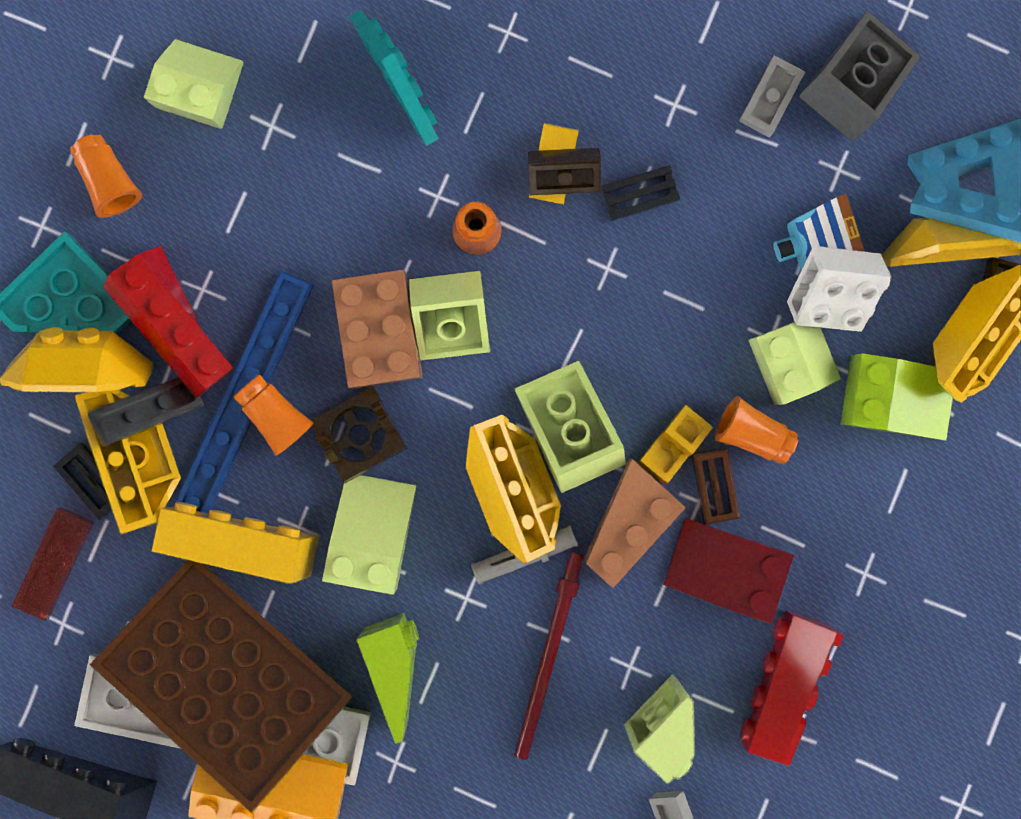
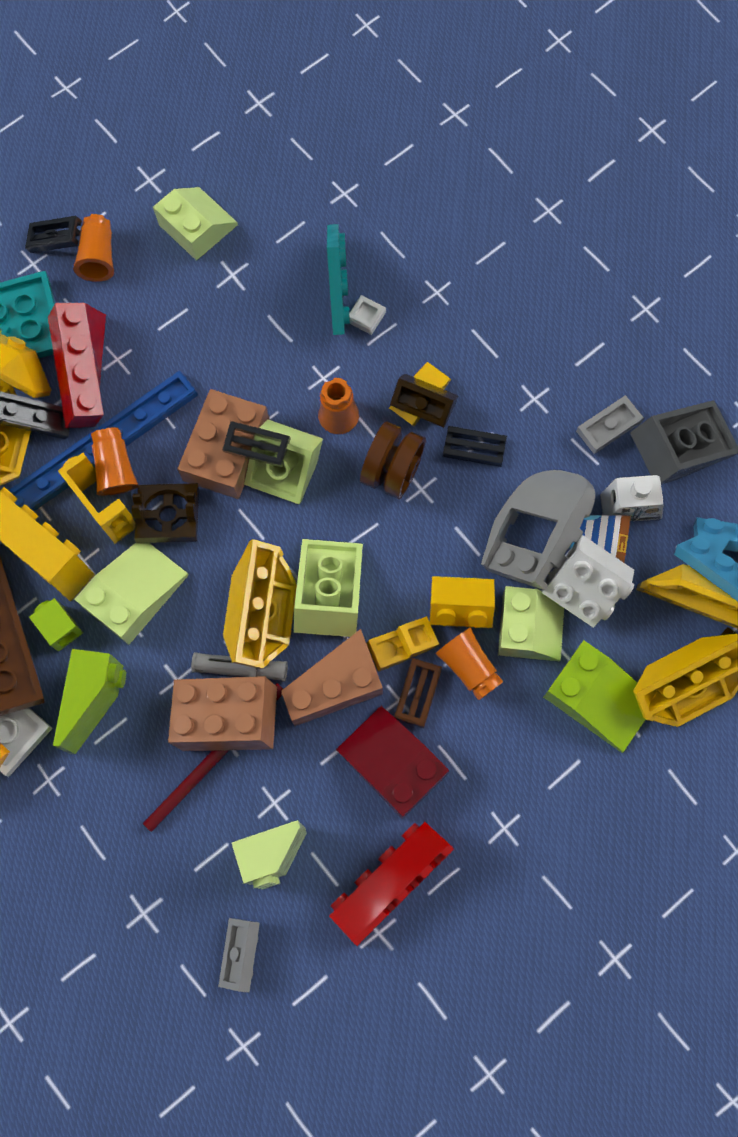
camera: 30 degrees right, 15 degrees down
none -> black tile [25,215,82,253]
none -> lime brick [29,598,83,652]
none -> yellow panel [58,453,135,544]
none -> nougat brick [168,676,277,751]
none -> black tile [222,421,291,467]
none -> white tile [349,295,386,335]
none -> reddish brown wheel [360,421,426,500]
none -> yellow brick [430,576,495,628]
none -> light grey slope [481,470,595,590]
none -> white torso [600,475,664,521]

